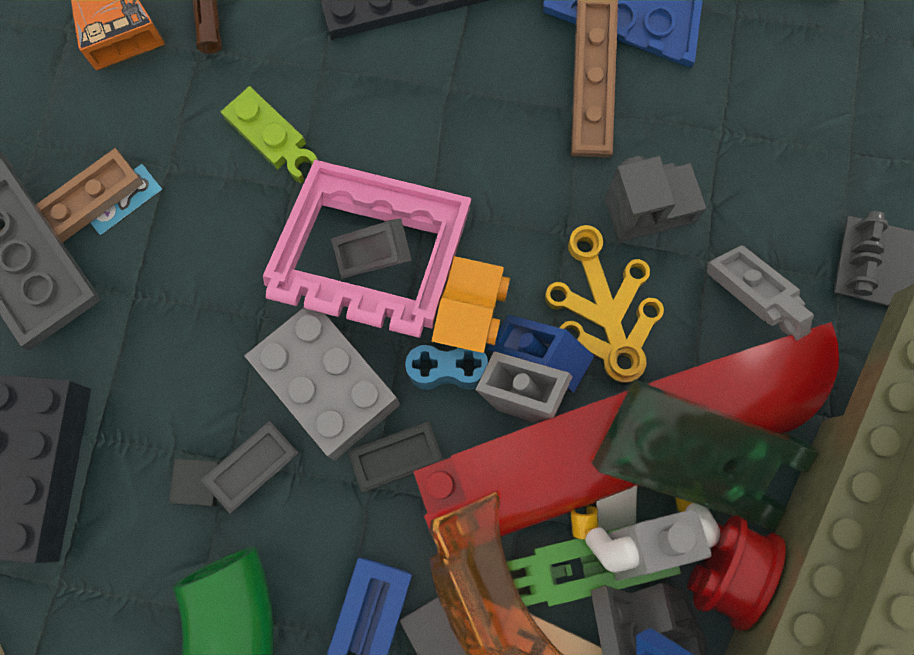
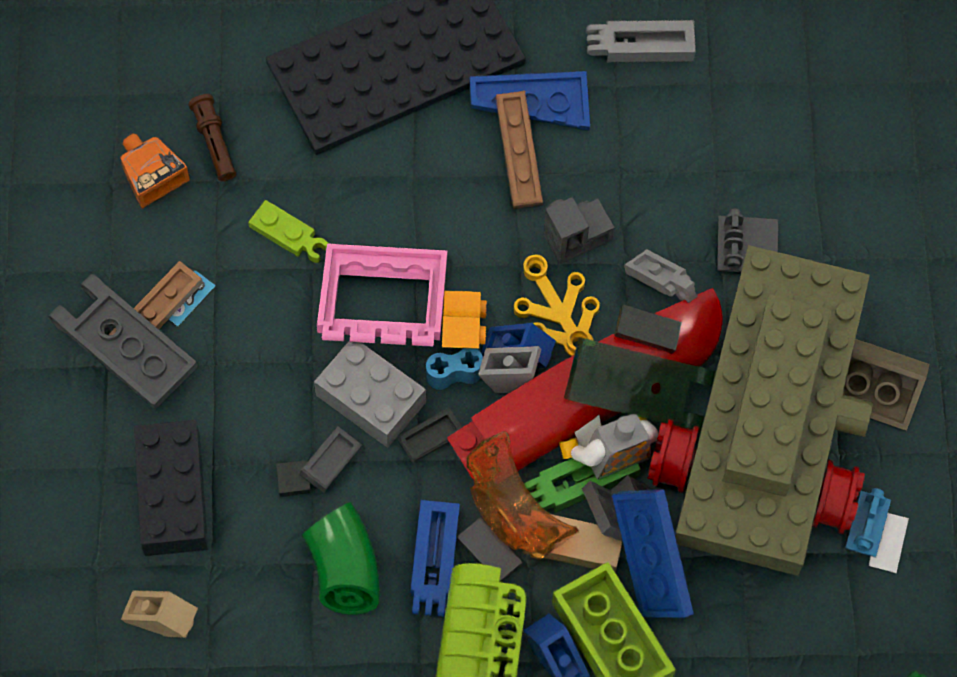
camera: 15 degrees left, 10 degrees down
dark grey tile [331,218,412,279] -> none
none -> pearl dark grey tile [614,304,682,354]

